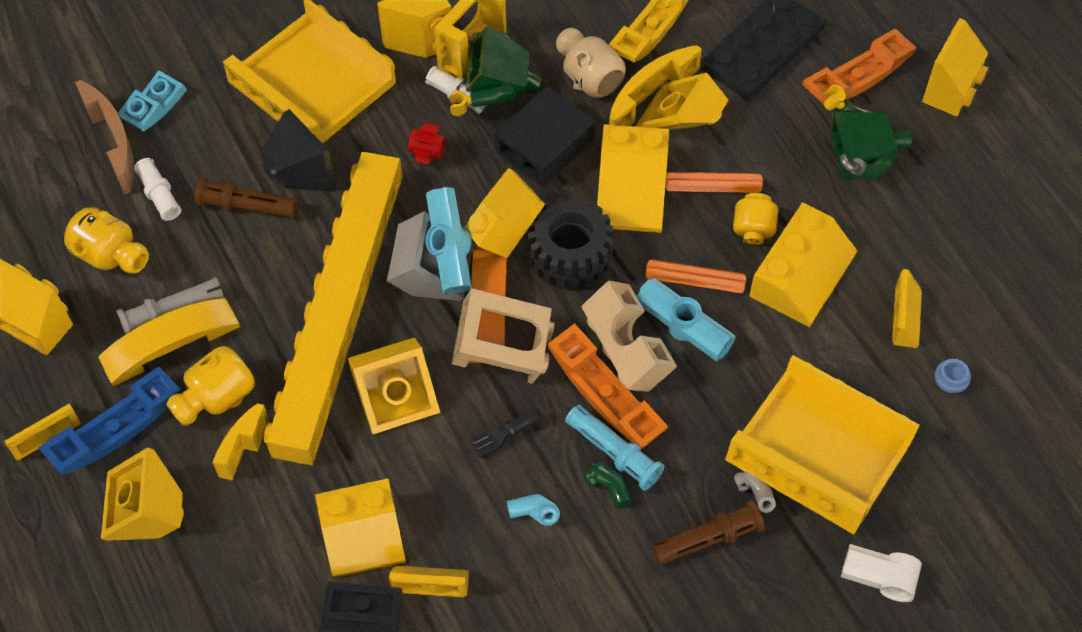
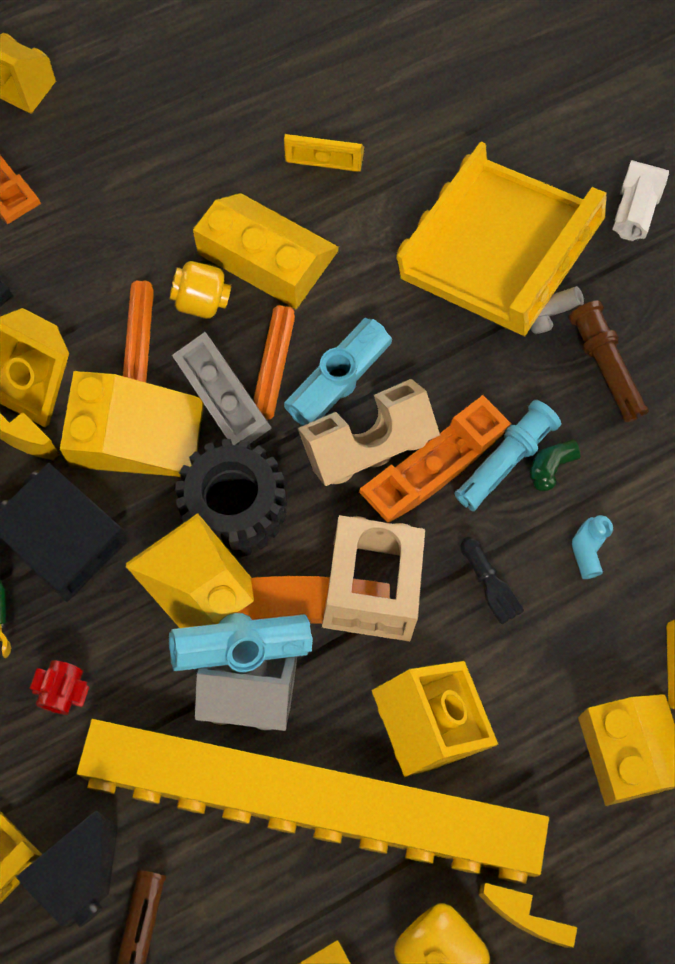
camera: 90 degrees left, 10 degrees up
dark green torso [824,84,912,181] -> none
medium blue plate [934,359,971,393] -> none
none -> light grey plate [172,332,271,446]

